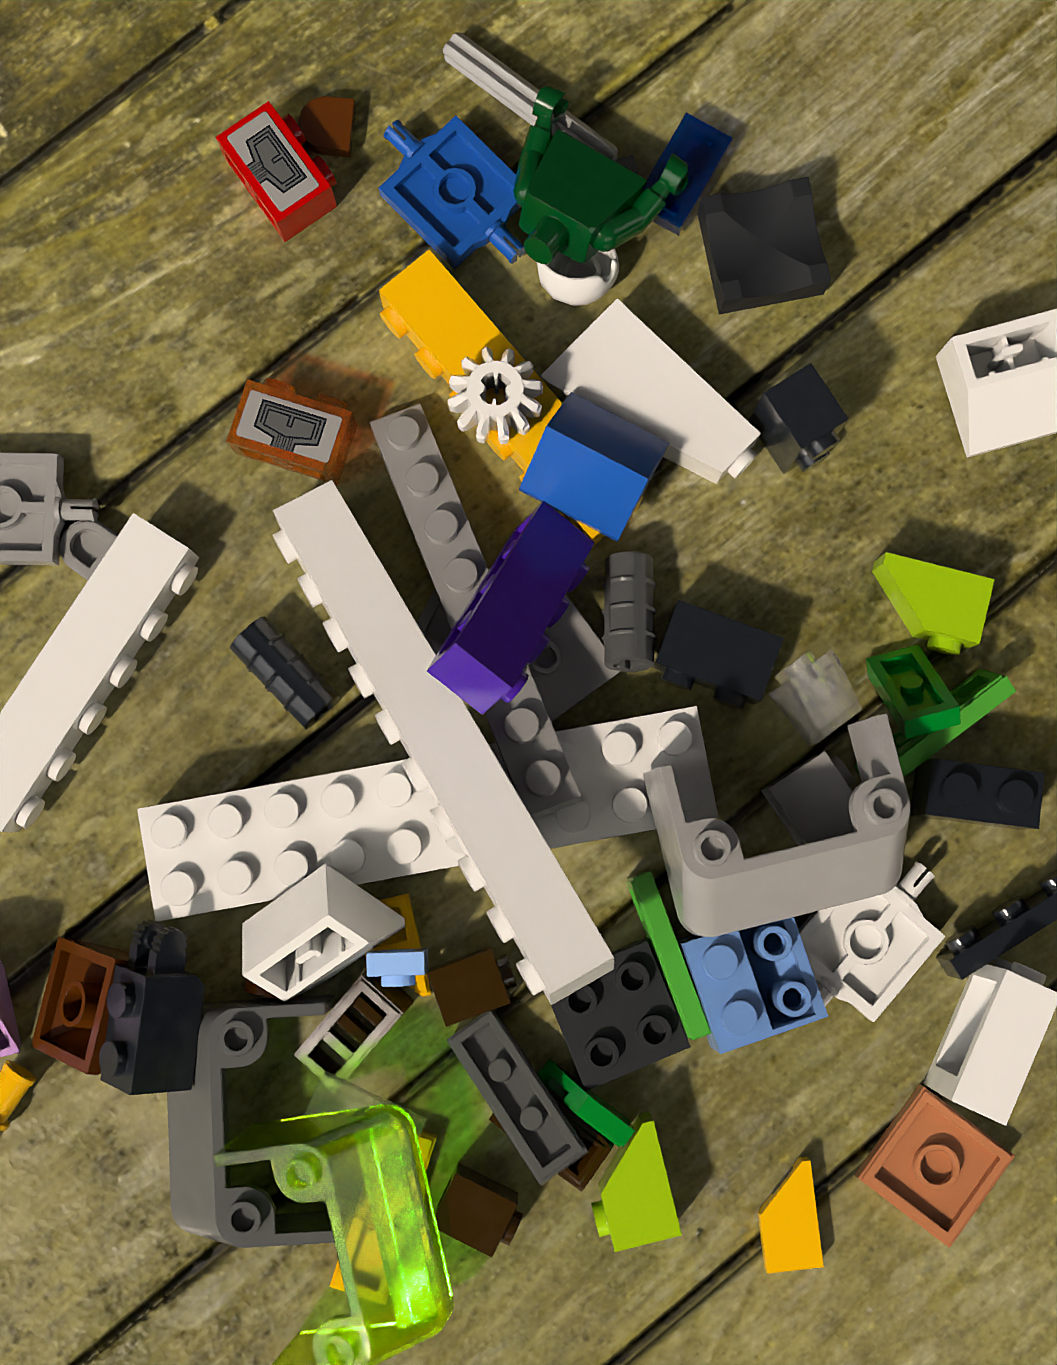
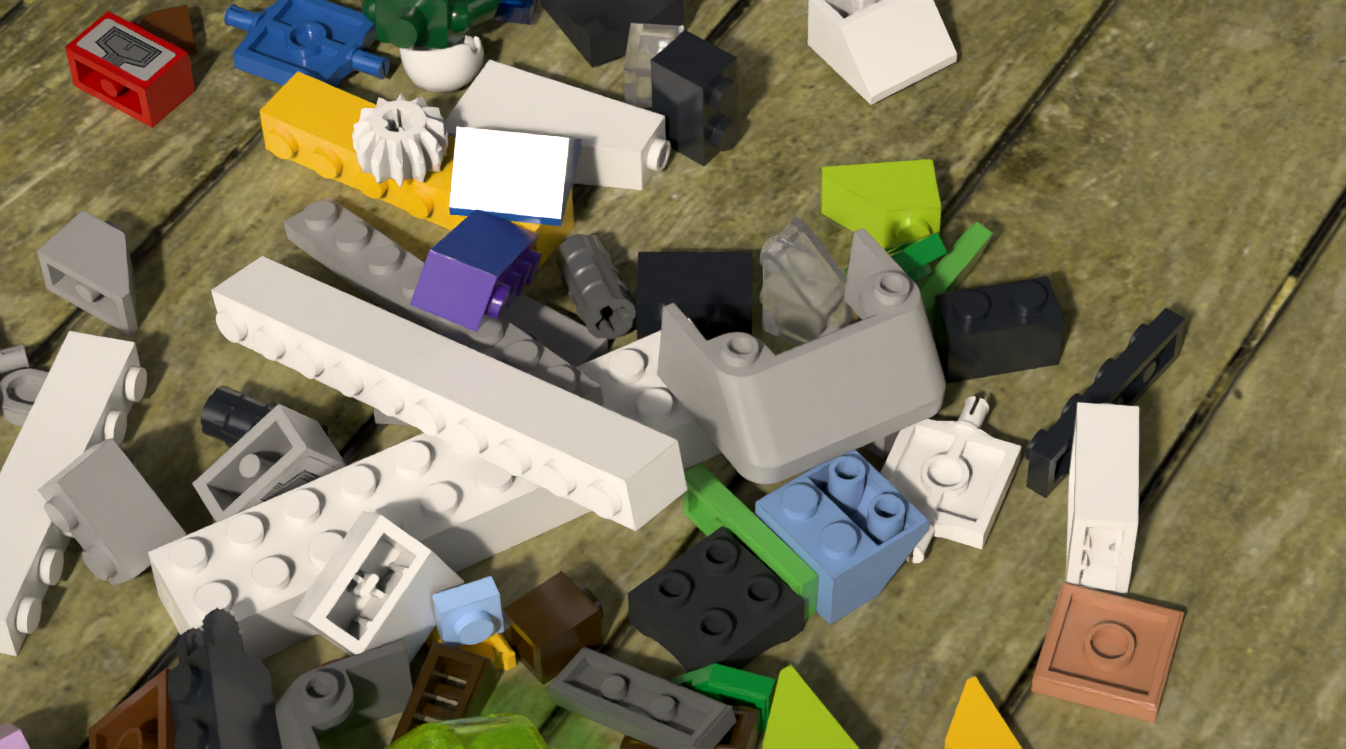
camera: 15 degrees left, 35 degrees down
brick [226,378,358,486] -> none
none -> light grey slope [37,210,138,337]
none -> light grey brick [38,438,187,586]
none -> light grey brick [192,404,346,522]
none -> clear brick [624,23,684,108]

